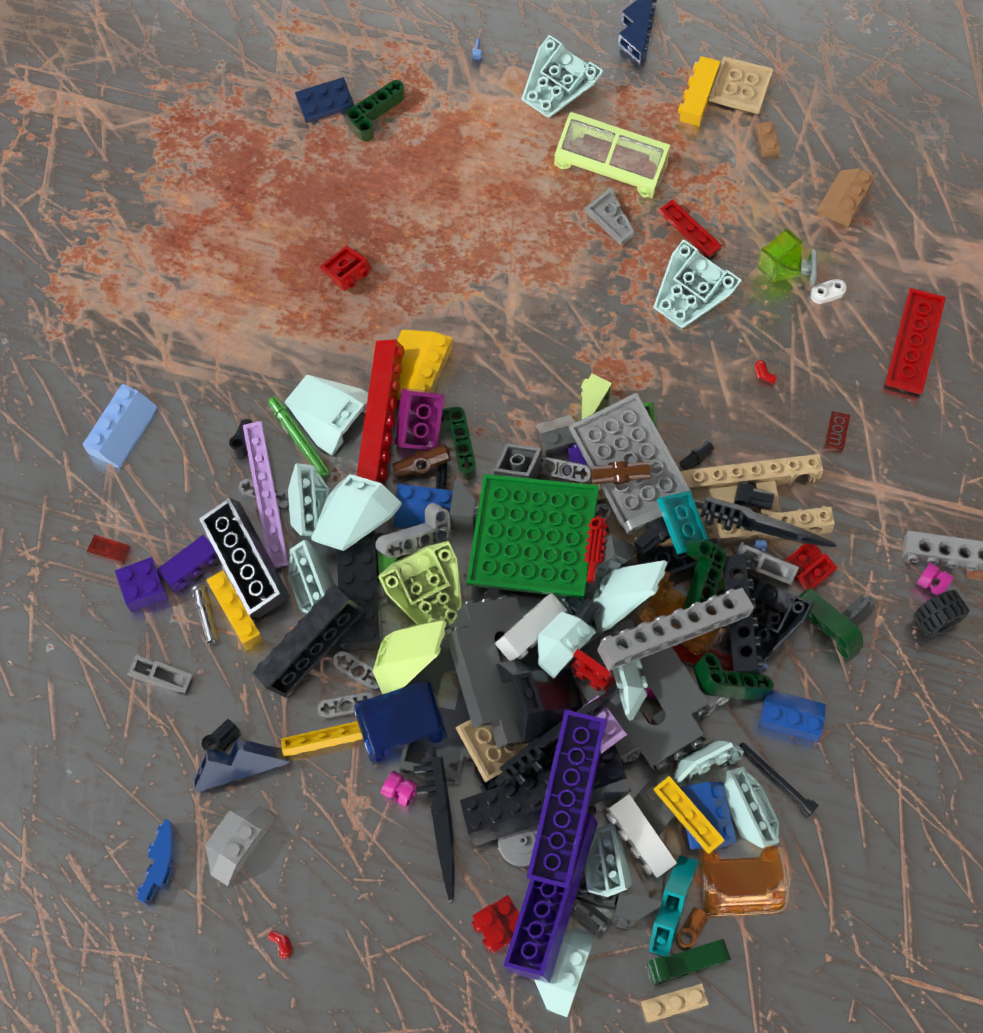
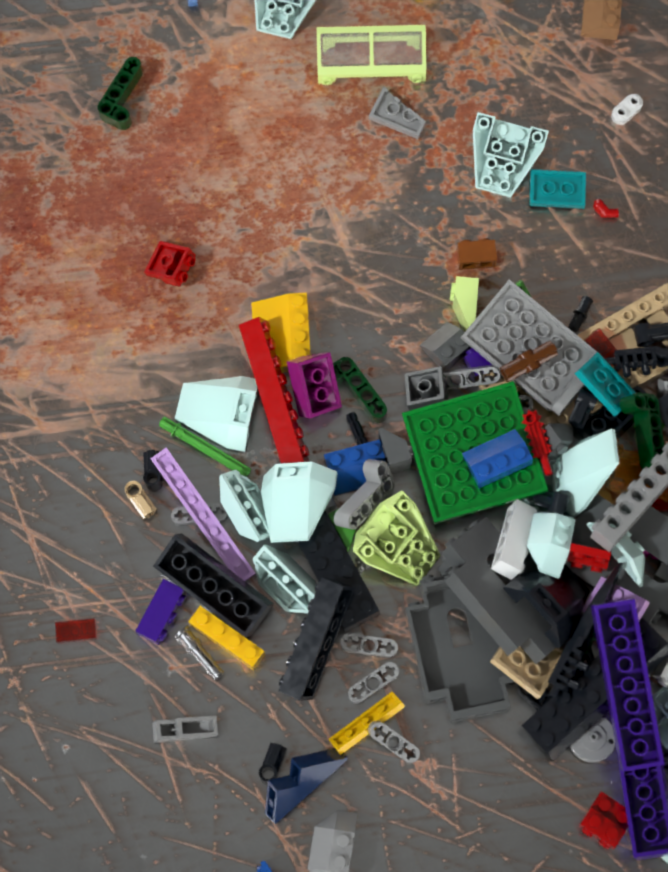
camera: 25 degrees left, 5 degrees up
light blue slope [83,384,158,469] -> none
dark purple brick [115,557,168,612] -> none
dark blue plate [295,77,354,123] -> none
clear blue windscreen [353,681,448,762] -> none
yellowish green wedge [373,620,447,699] -> none
dark pink wheel [381,770,419,808] -> none
reddish brown piece [392,444,451,480] -> none
black piece [413,746,454,903] -> none
red plate [659,199,722,259] -> none
clear neon green piece [757,228,818,286] -> none
none -> tan piece [125,481,157,520]
none -> light grey beam [368,721,420,763]
none -> dark orange brick [457,238,497,270]
none -> blue slope [462,429,533,489]
none -> teal plate [529,169,586,209]
none -> clear red tile [584,328,617,367]

